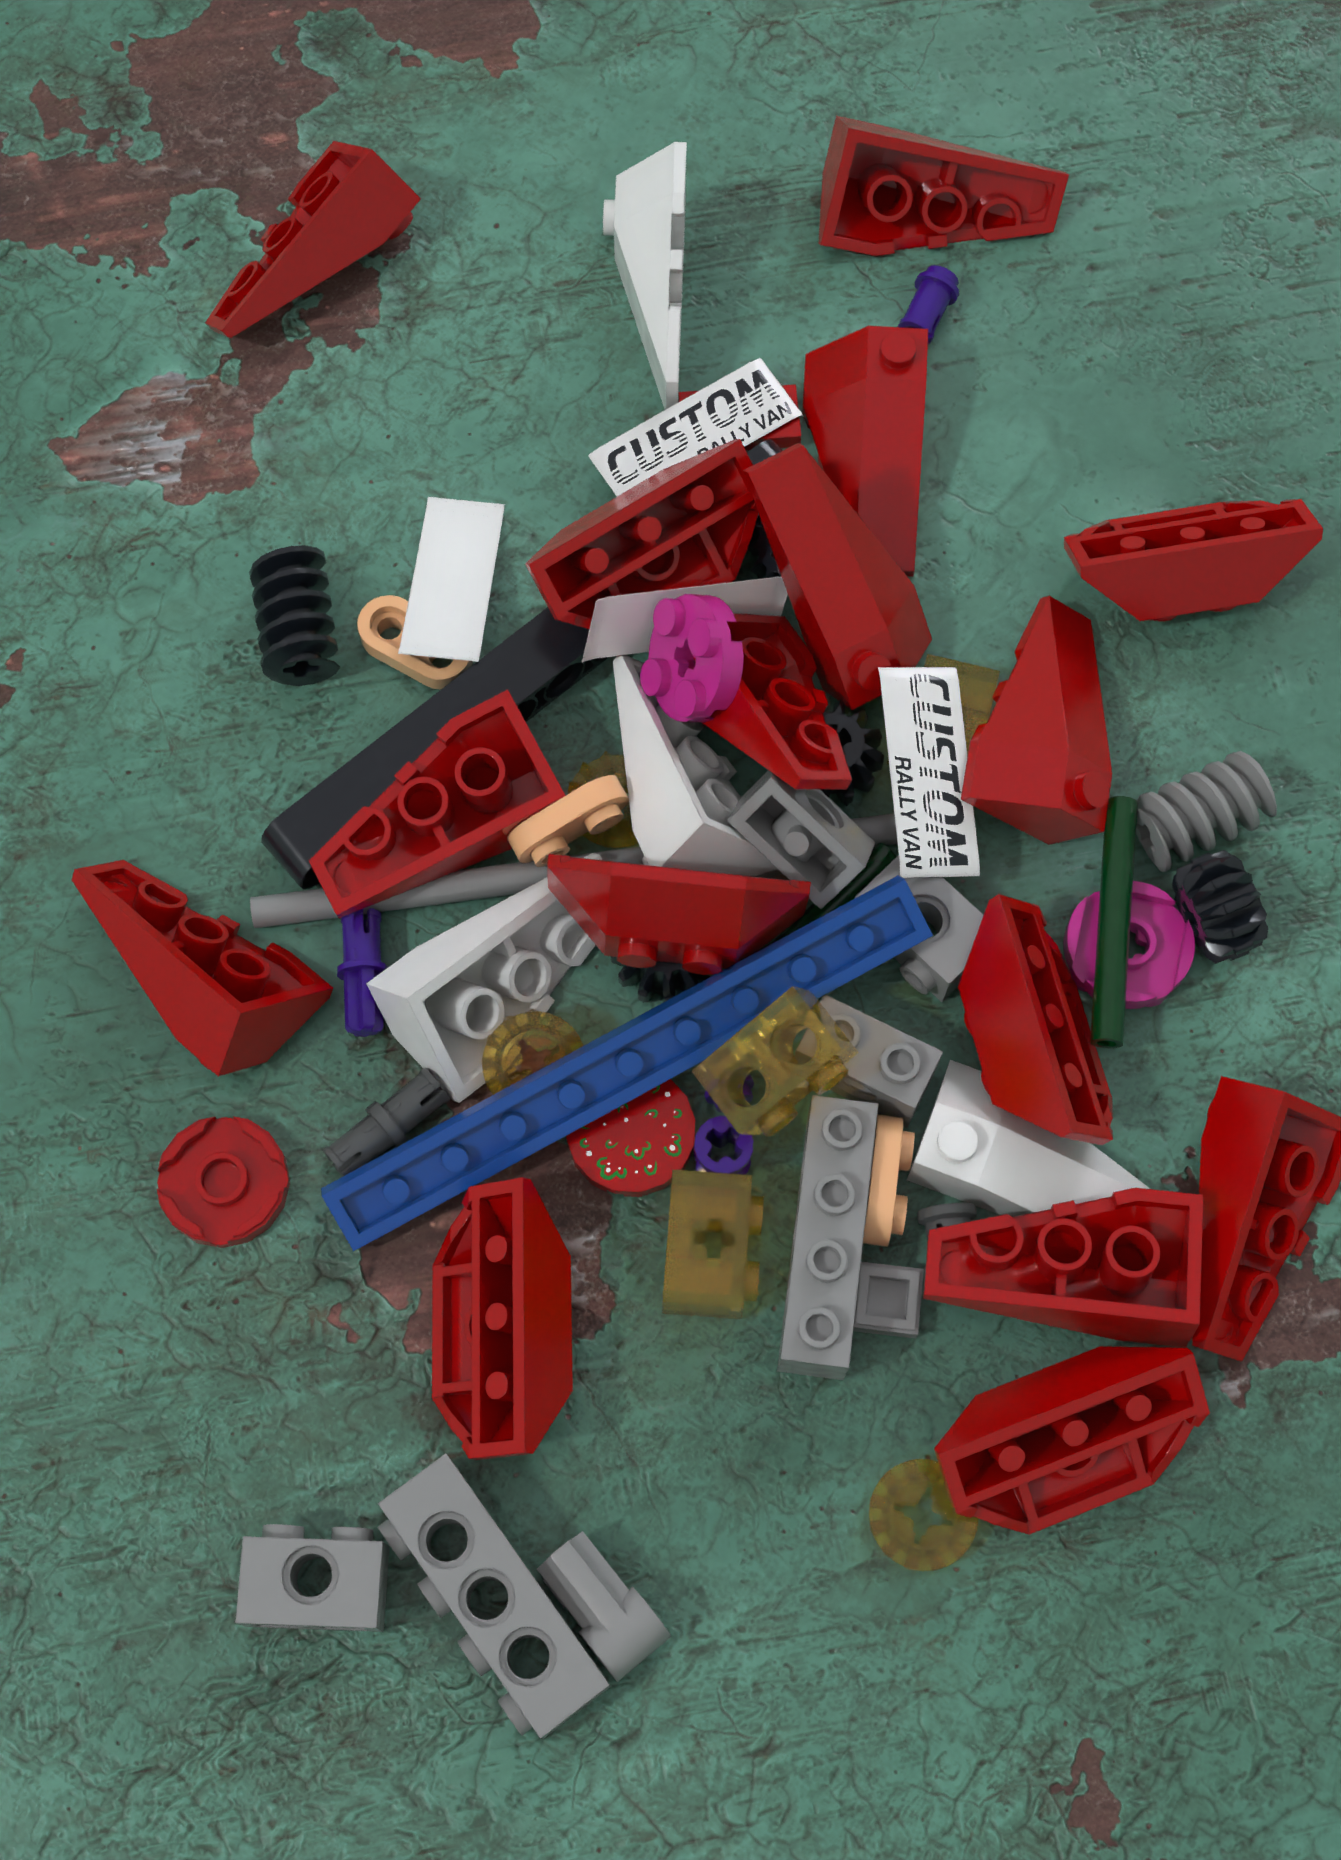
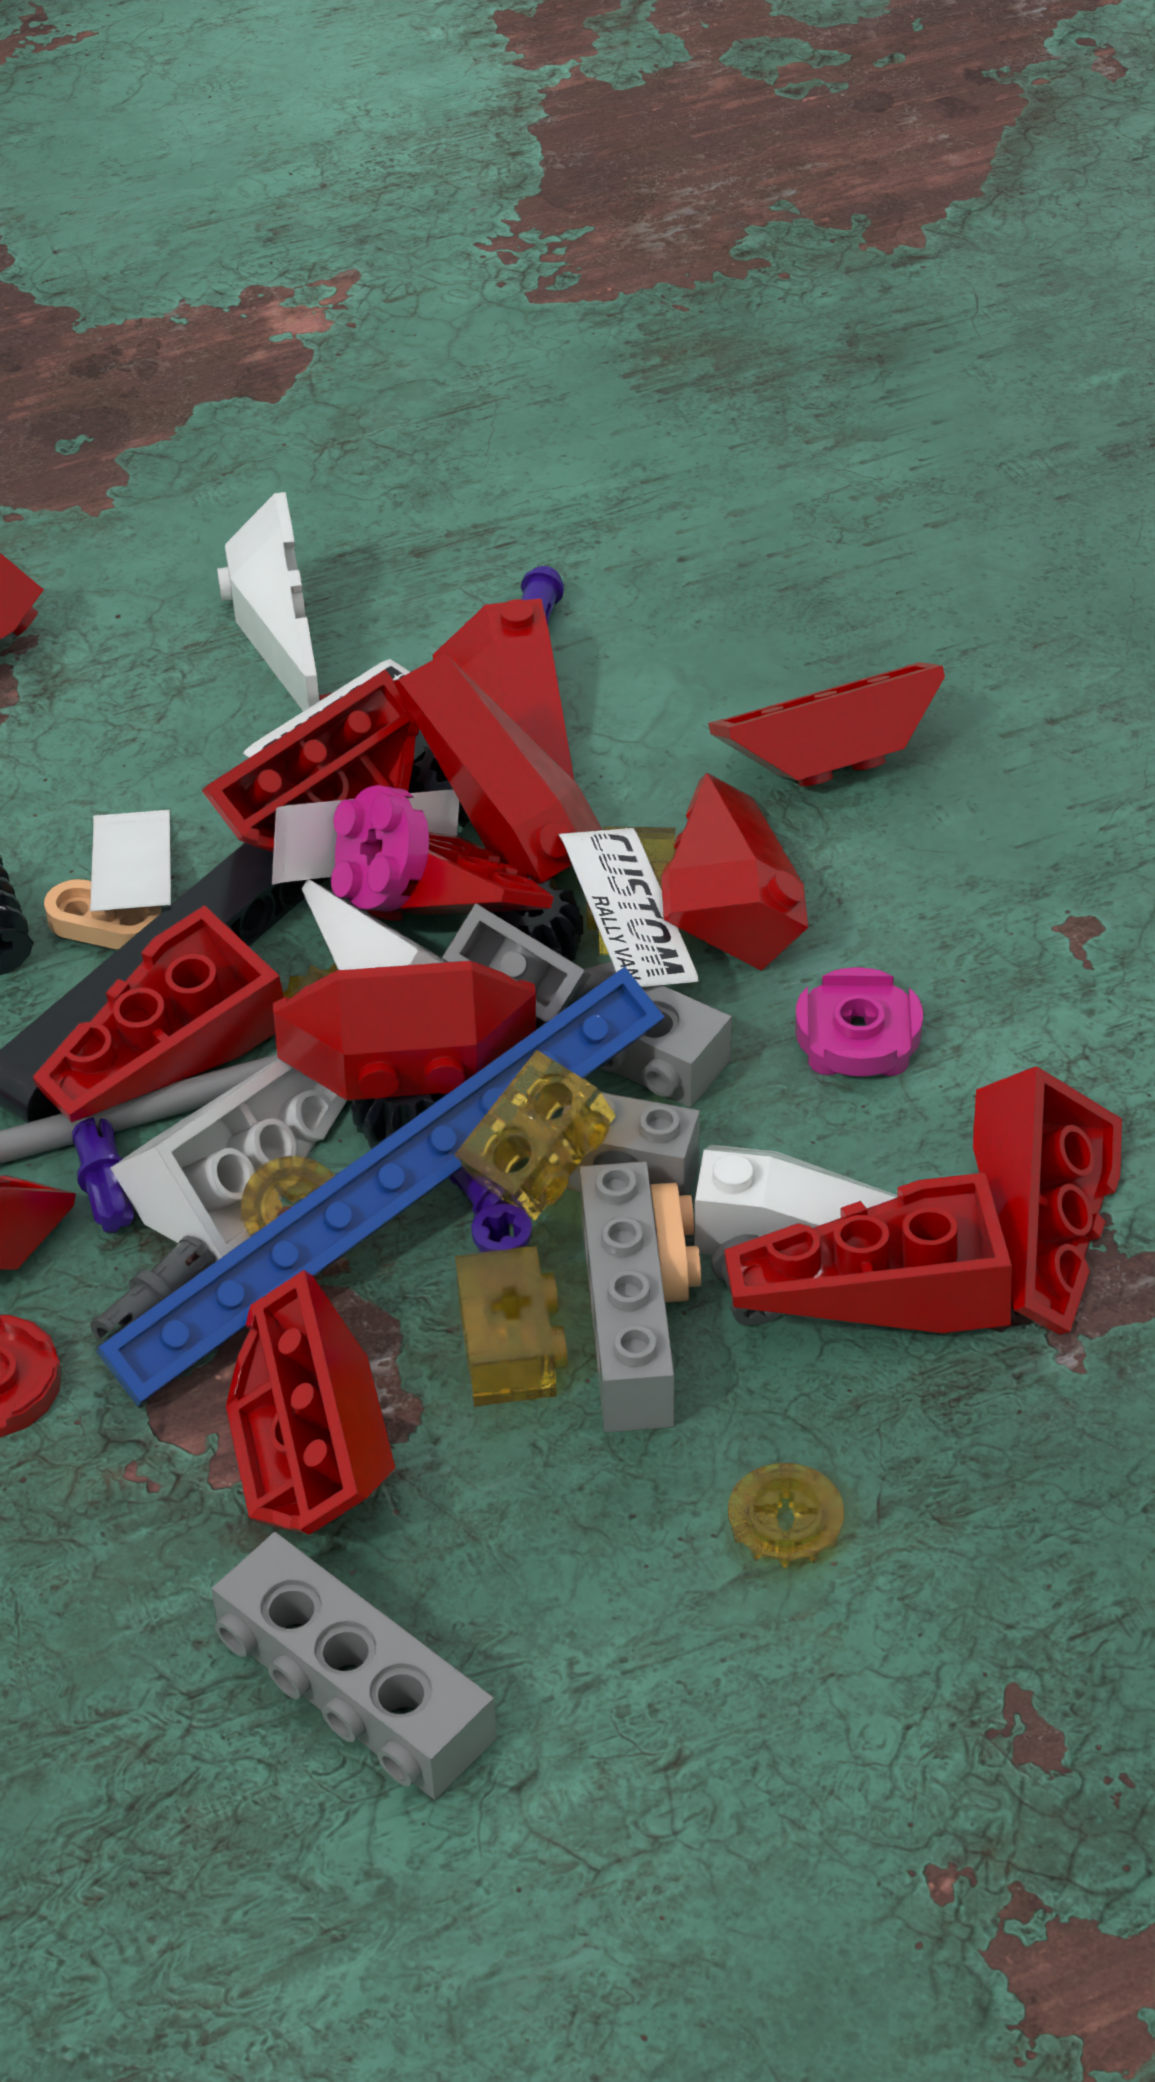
camera: 10 degrees left, 25 degrees down
light grey brick [235,1524,390,1632] -> none
light nougat plate [507,775,629,867] -> none
light grey piece [537,1531,672,1682] -> none
red tile [566,1079,696,1197] -> none
red wedge [818,116,1069,256] -> none
light grey tile [853,1262,924,1339] -> none
red wedge [934,1346,1210,1535] -> none
red wedge [958,894,1113,1145] -> none
dark green piece [1090,796,1138,1048] -> none
light grey piece [1136,751,1277,872] -> none
black gear [1172,850,1268,964] -> none

